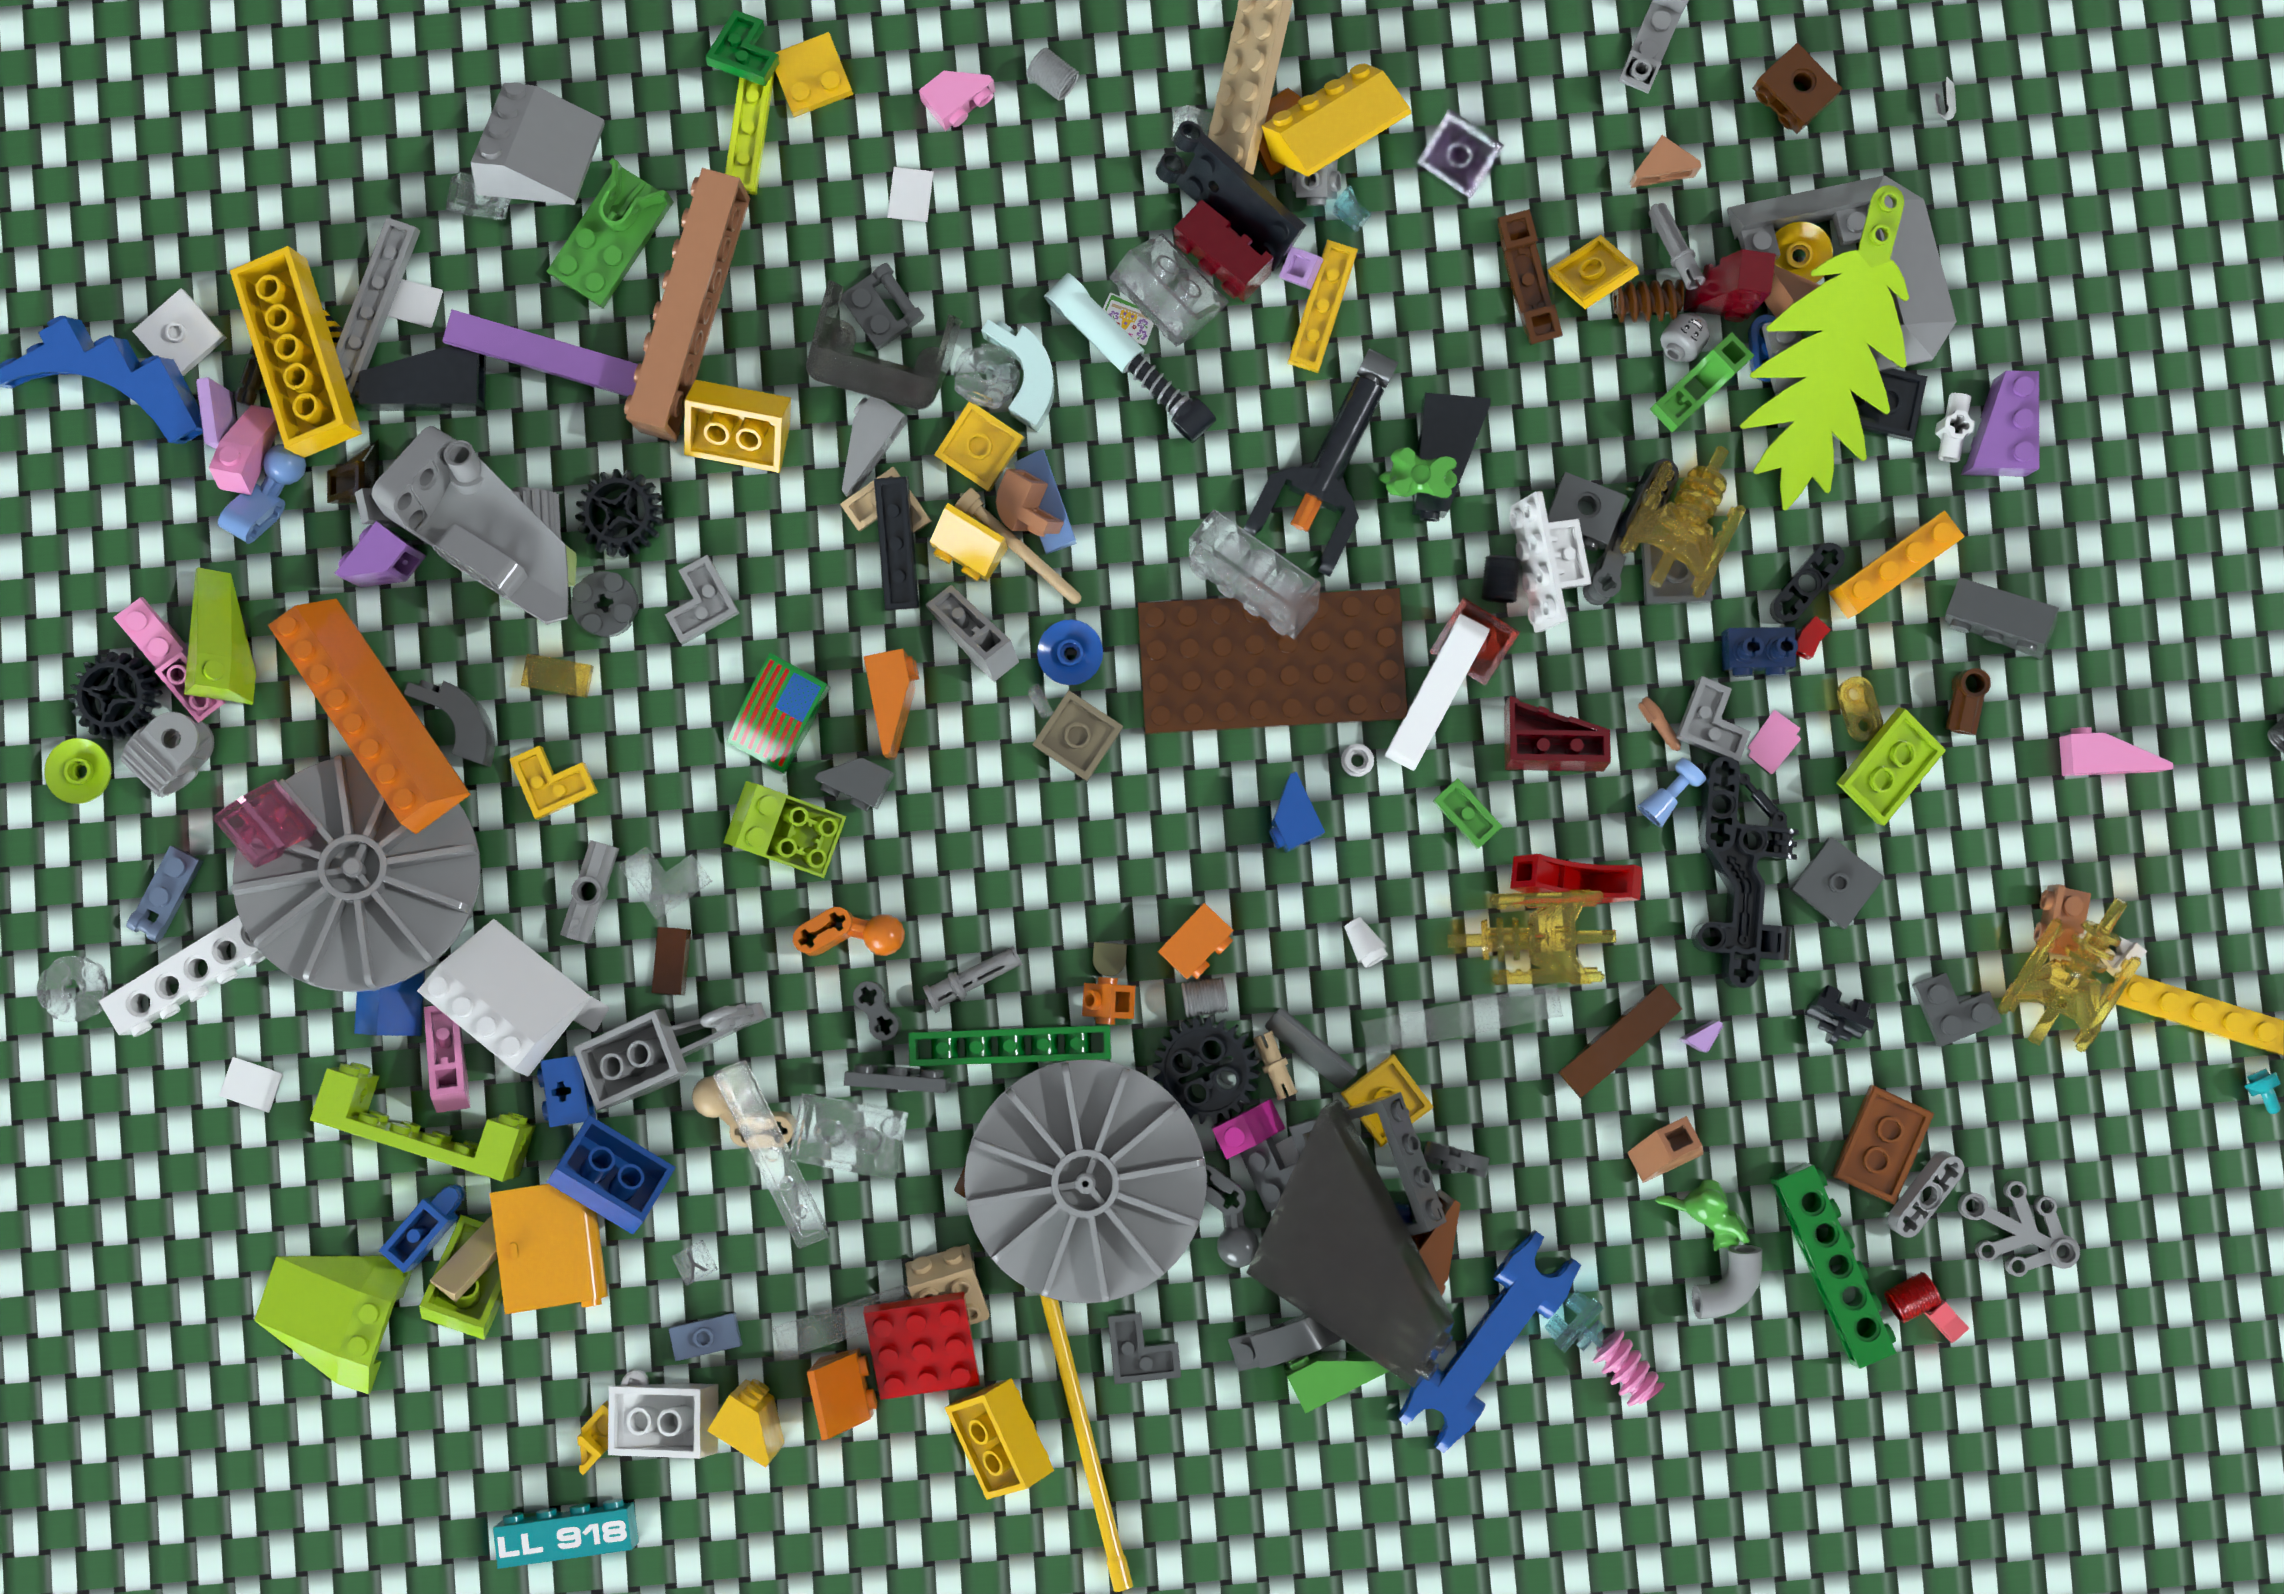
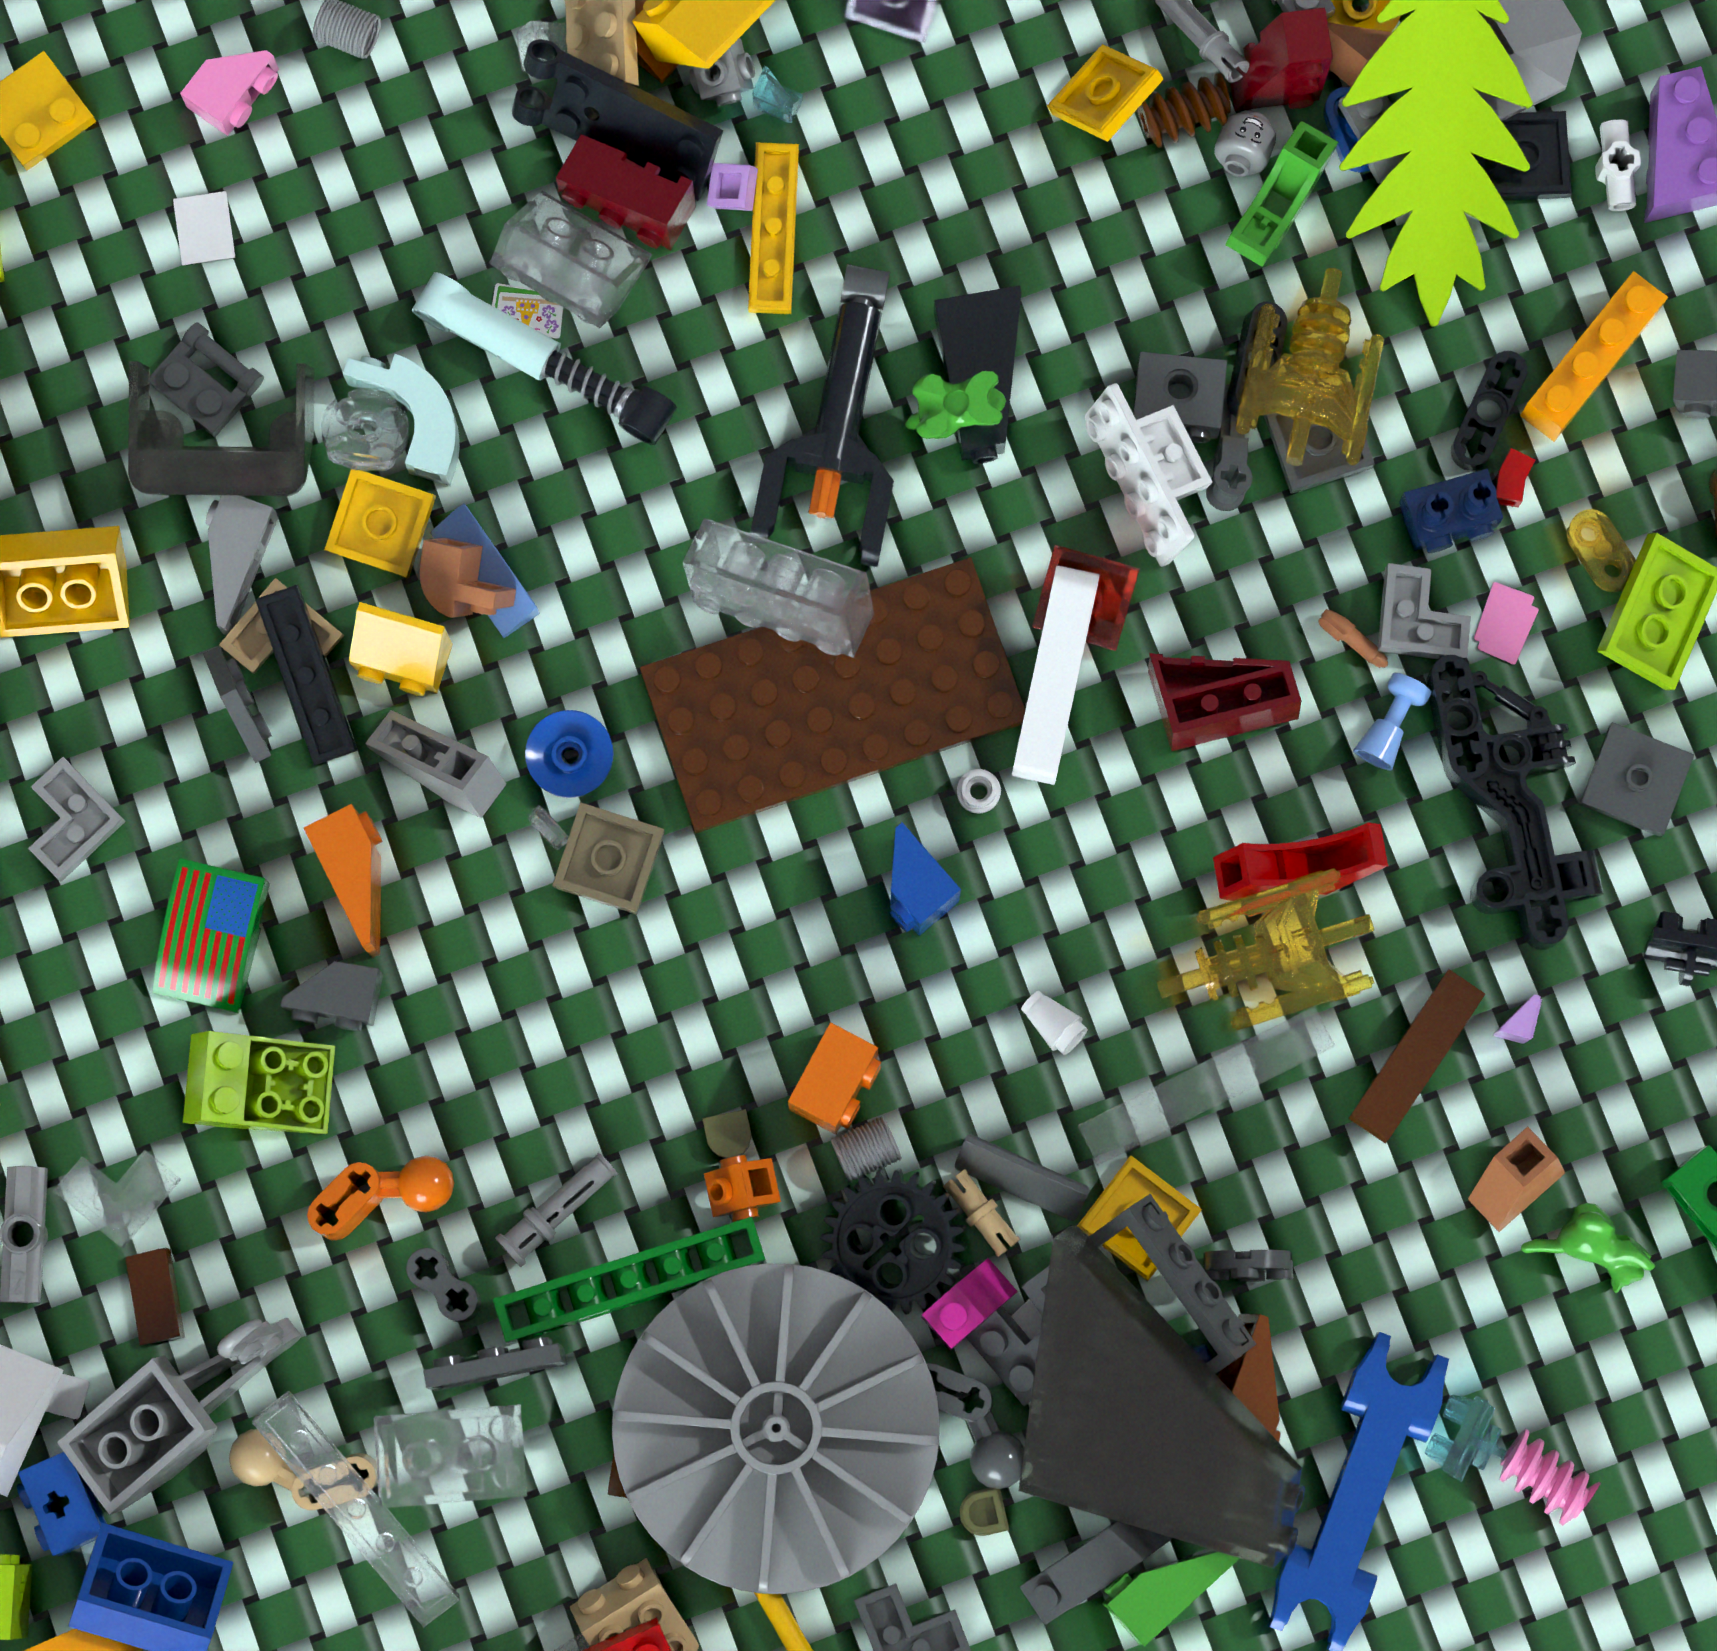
camera: 20 degrees left, 5 degrees down
tan piece [954,488,1081,604] -> none
bright green plate [1433,778,1503,849] -> none
black piece [1481,555,1521,603] -> none
reddish brown slope [1497,209,1563,345] -> none
light grey cylinder [1692,1245,1762,1319] -> none
none -> dark grey plate [203,646,272,763]
none -> olive tile [959,1488,1009,1536]

